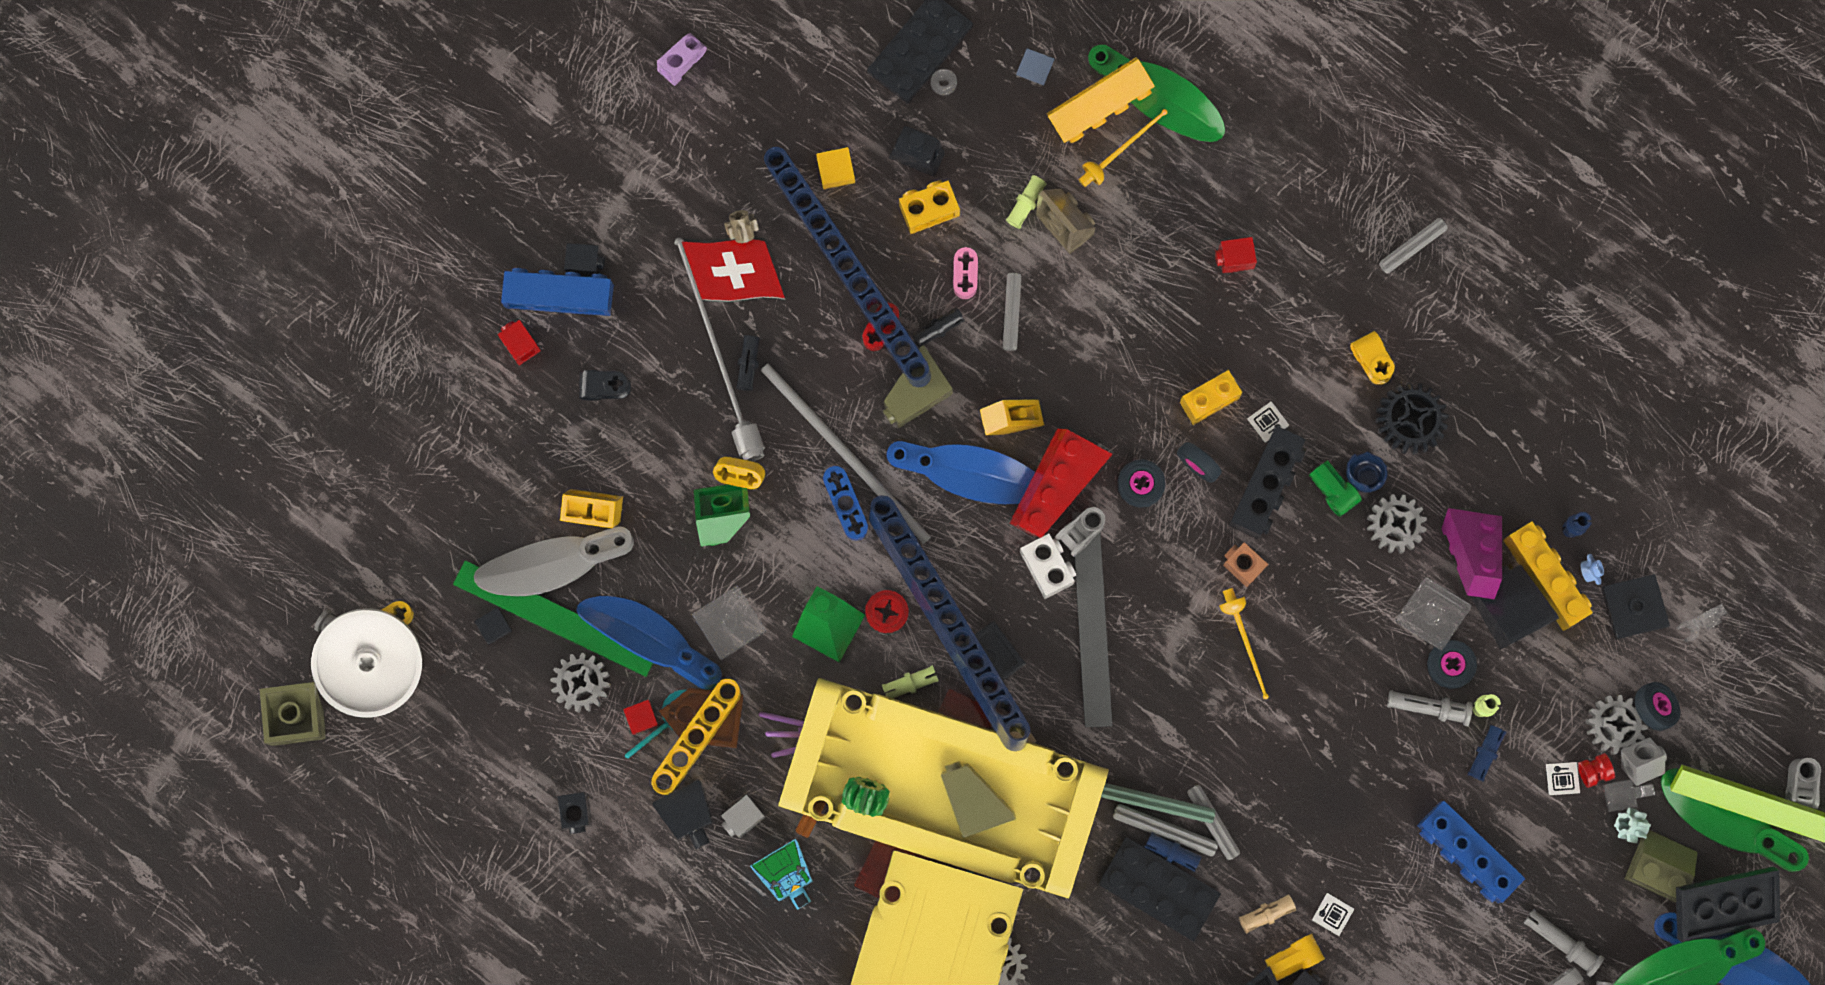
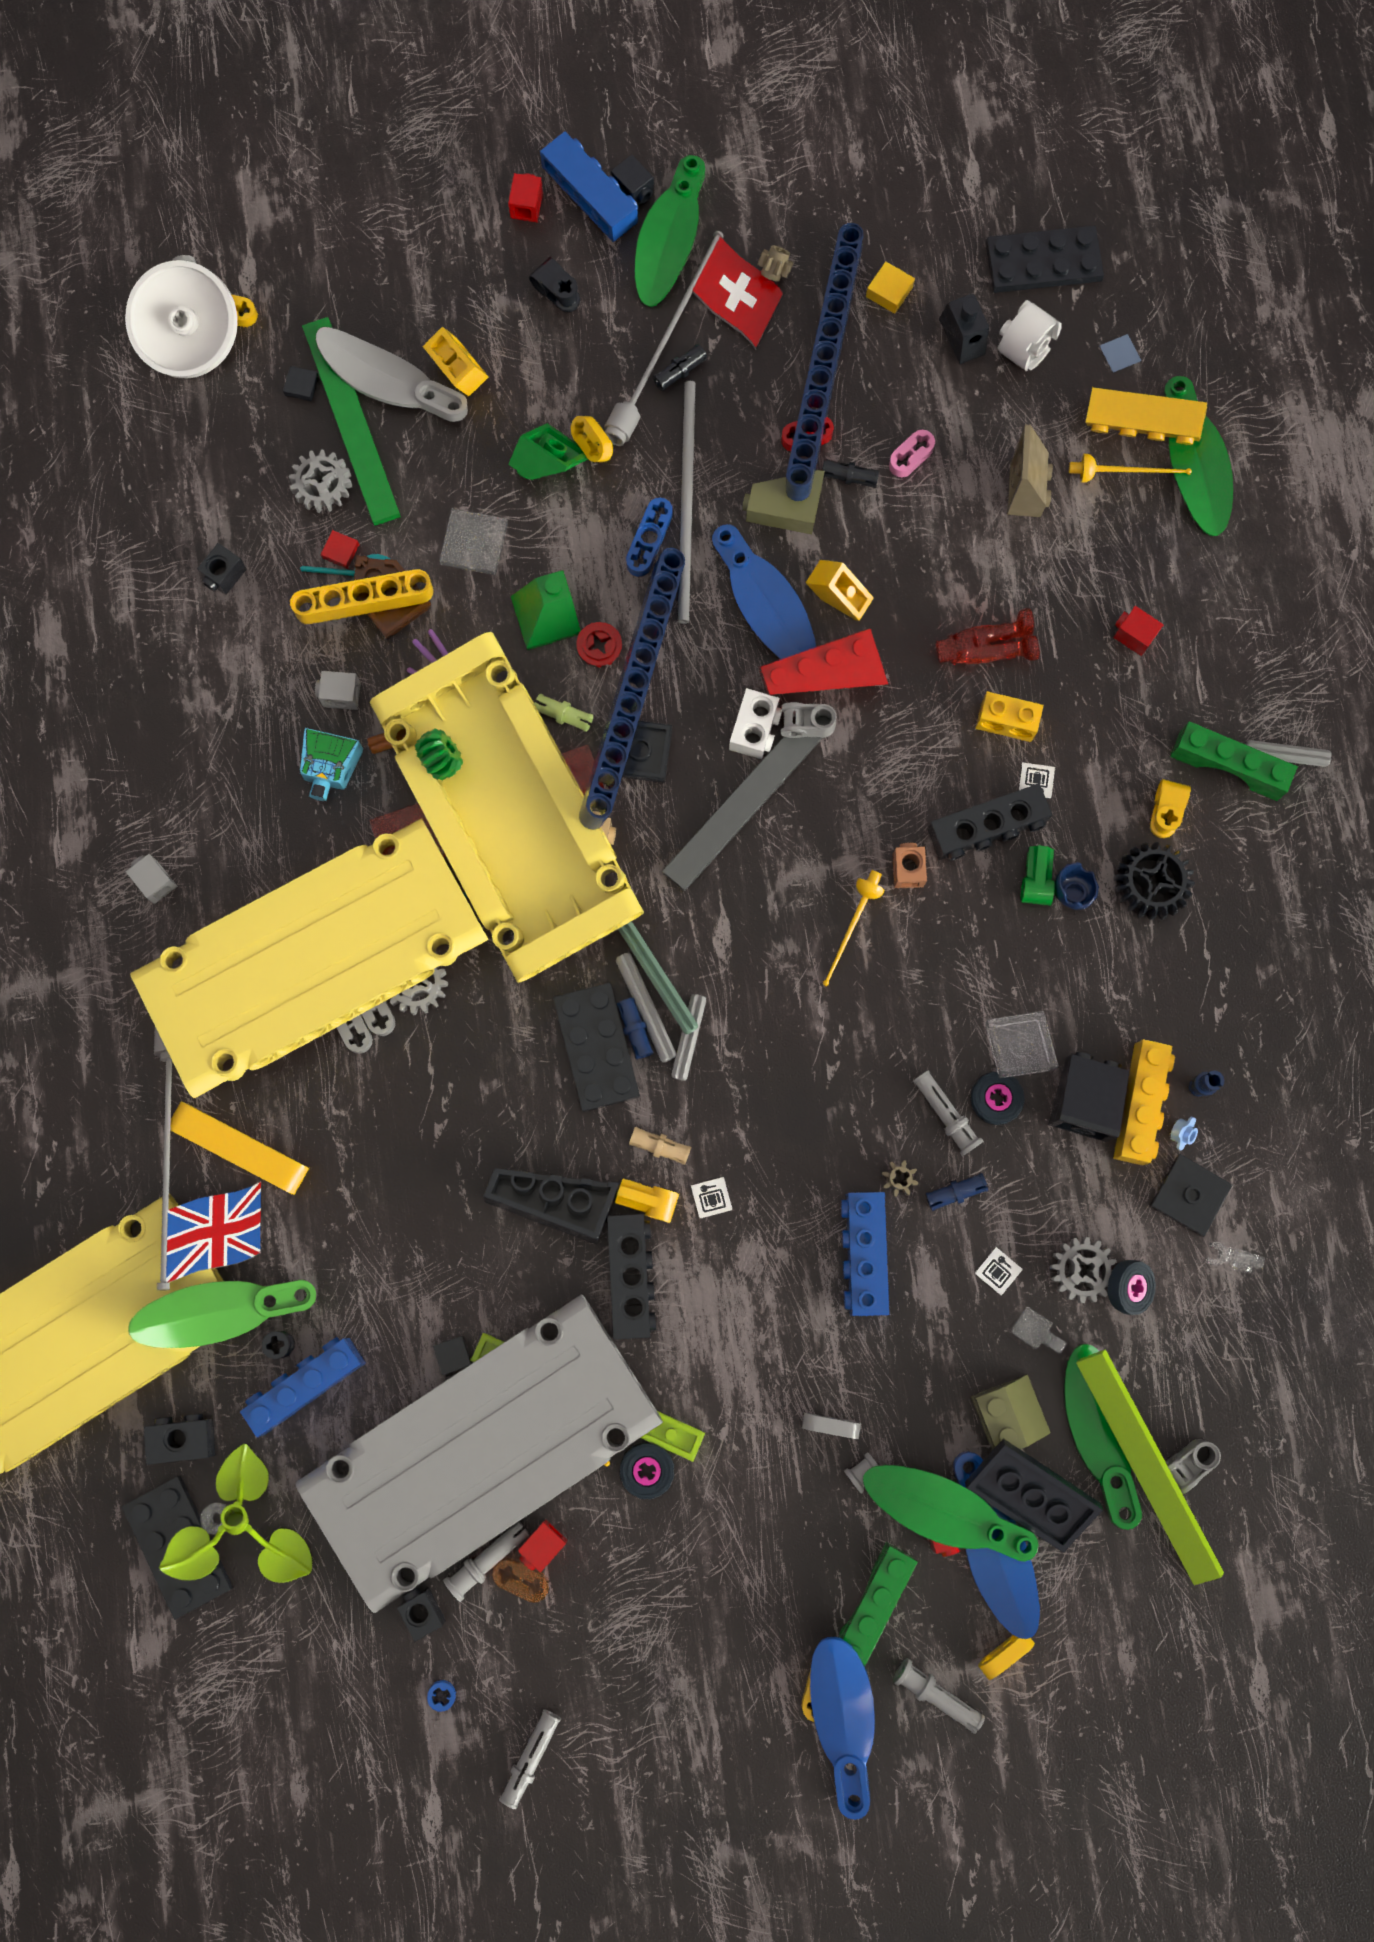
camera: 40 degrees right, 0 degrees up
olive slope [260,682,326,746] -> none
blue plant [577,596,722,690] -> none
black torso [652,779,714,850] -> none
lavender leg [657,33,707,86] -> none
yellow brick [899,180,960,234] -> none
clear plate [931,69,957,95] -> none
olive slope [941,761,1016,838] -> none
light grey axle [1003,273,1021,351] -> none
yellowish green pin [1006,175,1047,229] -> none
black bush [1117,459,1166,508] -> none
black bush [1177,442,1222,483] -> none
light grey gear [1367,494,1427,554] -> none
magenta wedge [1441,508,1502,599] -> none
yellowish green pin [1472,694,1501,717] -> none
light grey pin [1523,909,1605,977] -> none
red wheel [1578,753,1615,788] -> none
light aqua gear [1614,808,1651,844] -> none
light grey brick [1621,737,1667,786] -> none
none -> green plant [635,155,705,307]
none -> dark tan gear [881,1160,918,1197]
none -> clear red piece [935,608,1040,665]
none -> white brick [997,300,1061,371]
none -> green arch [1170,721,1298,801]

